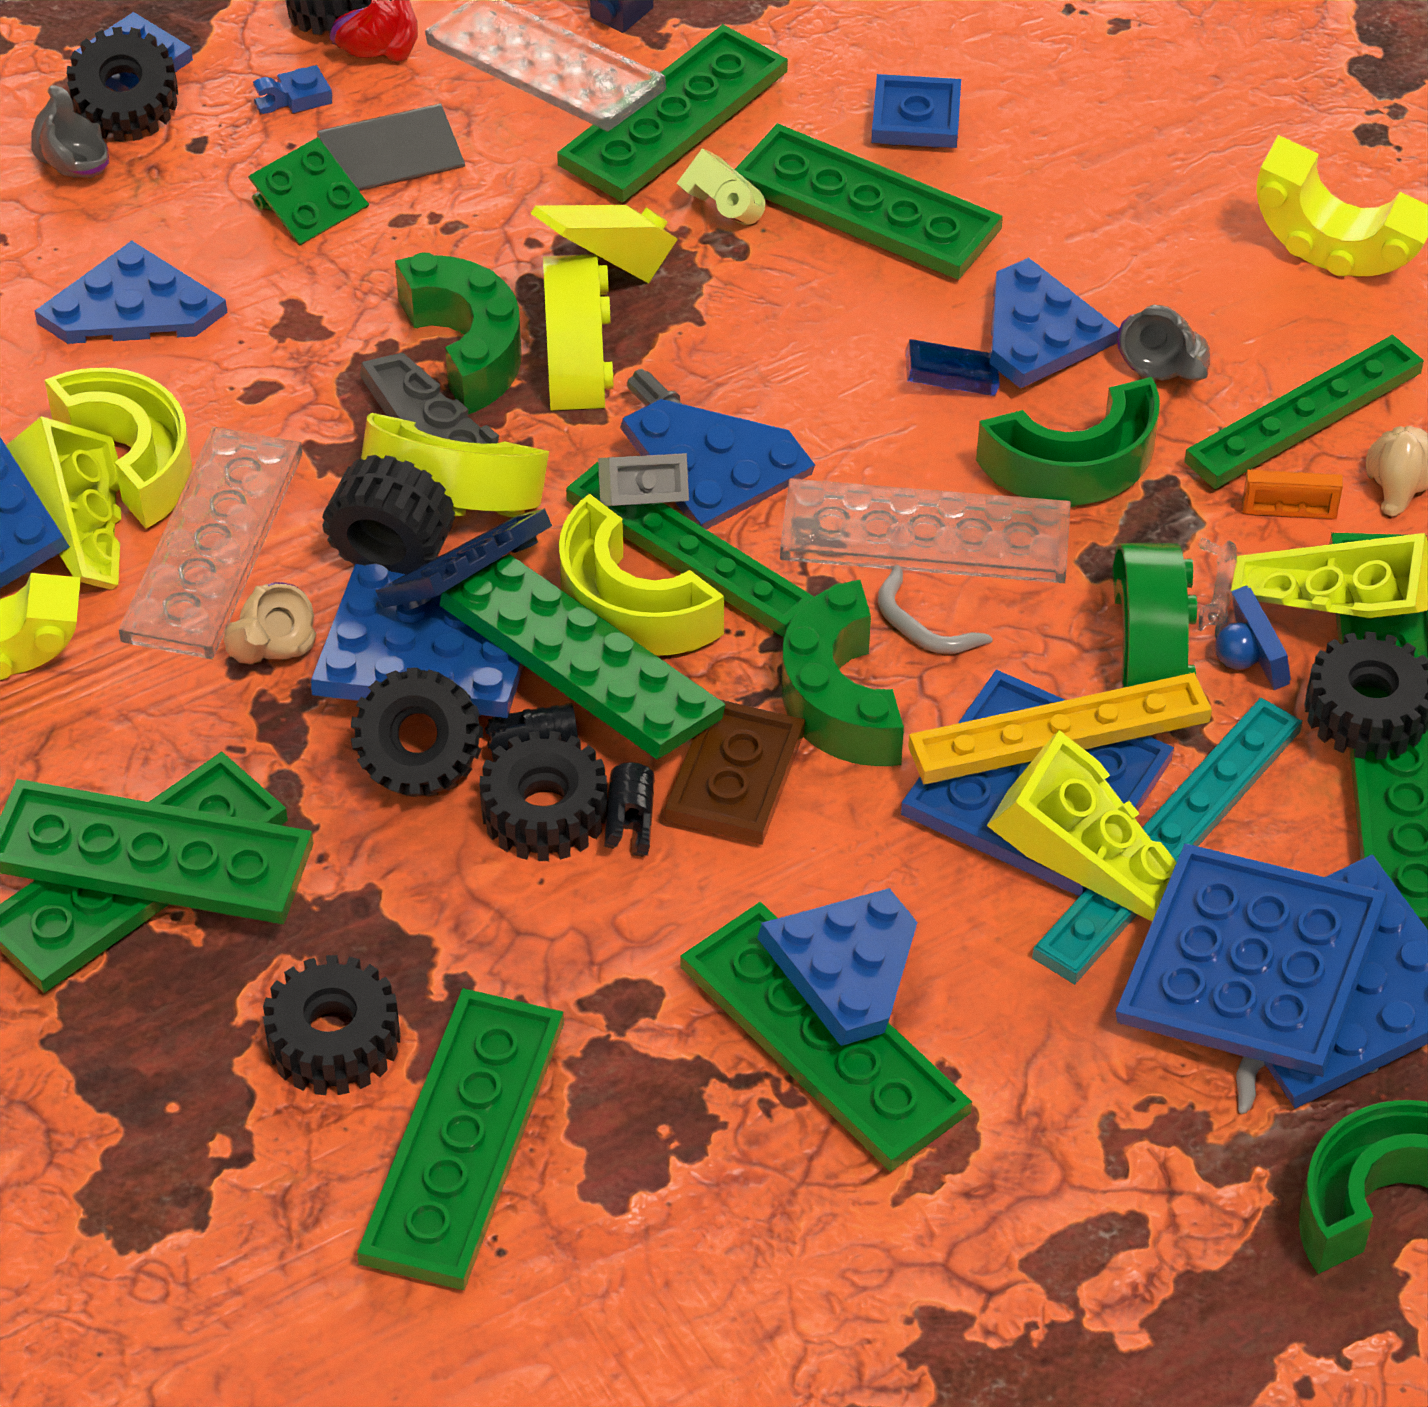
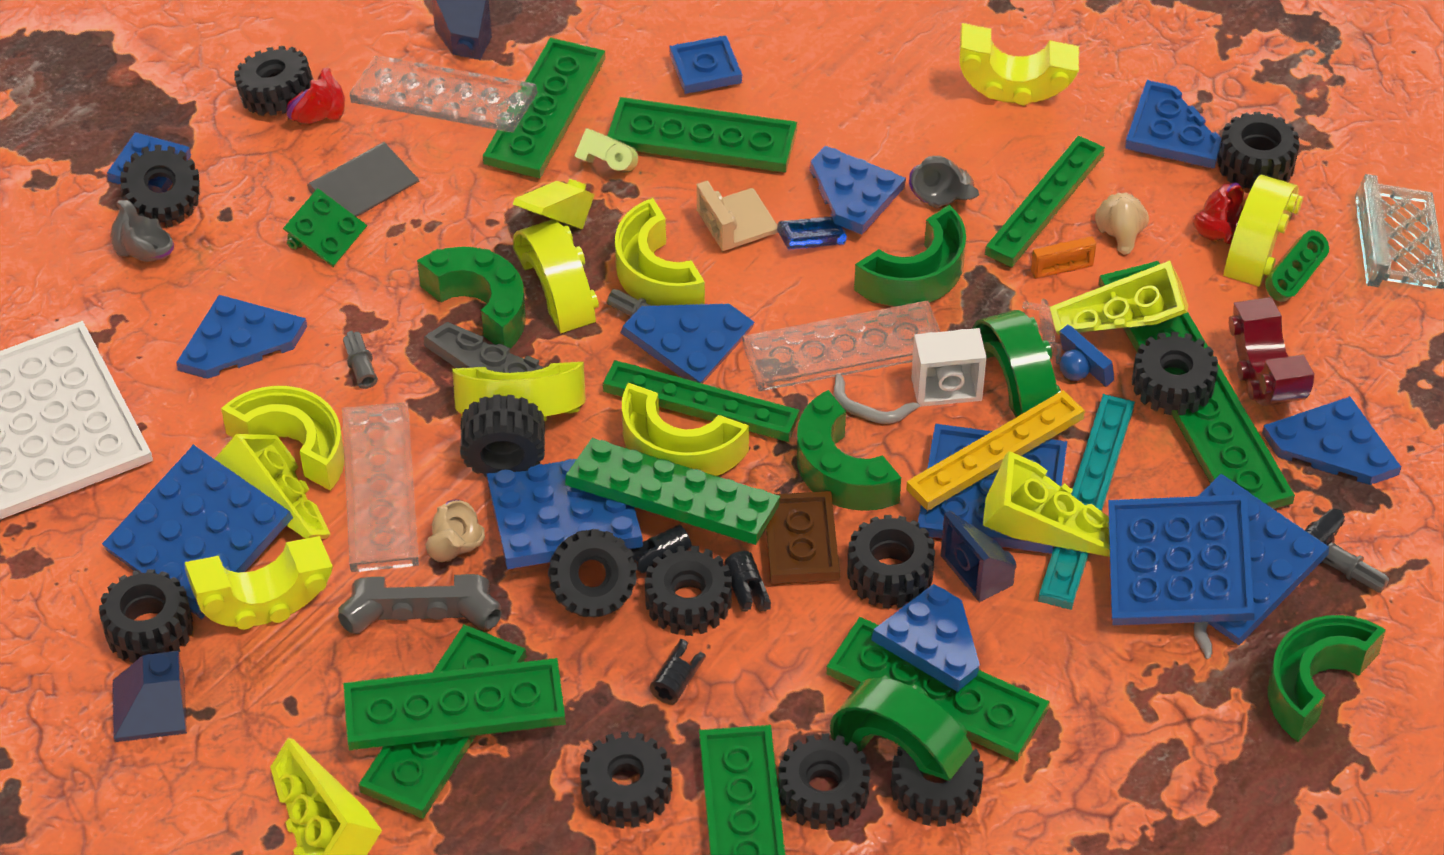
camera: 20 degrees left, 0 degrees up
blue plate [253,65,332,114] -> none
dark blue wing [375,508,552,610] -> none
light grey plate [598,453,689,506] -> none
none -> dark grey plate [338,574,502,634]
none -> dark grey axle [343,330,378,389]
none -> neon yellow brick [615,198,705,306]
none -> black hinge [650,639,706,704]
none -> tan bracket [696,180,778,251]
none -> black tyre [778,733,870,830]
none -> green brick [830,676,973,781]
none -> black tyre [847,515,935,608]
none -> black tyre [891,742,984,826]
none -> white brick [911,328,986,407]
none -> dark blue slope [941,511,1016,603]

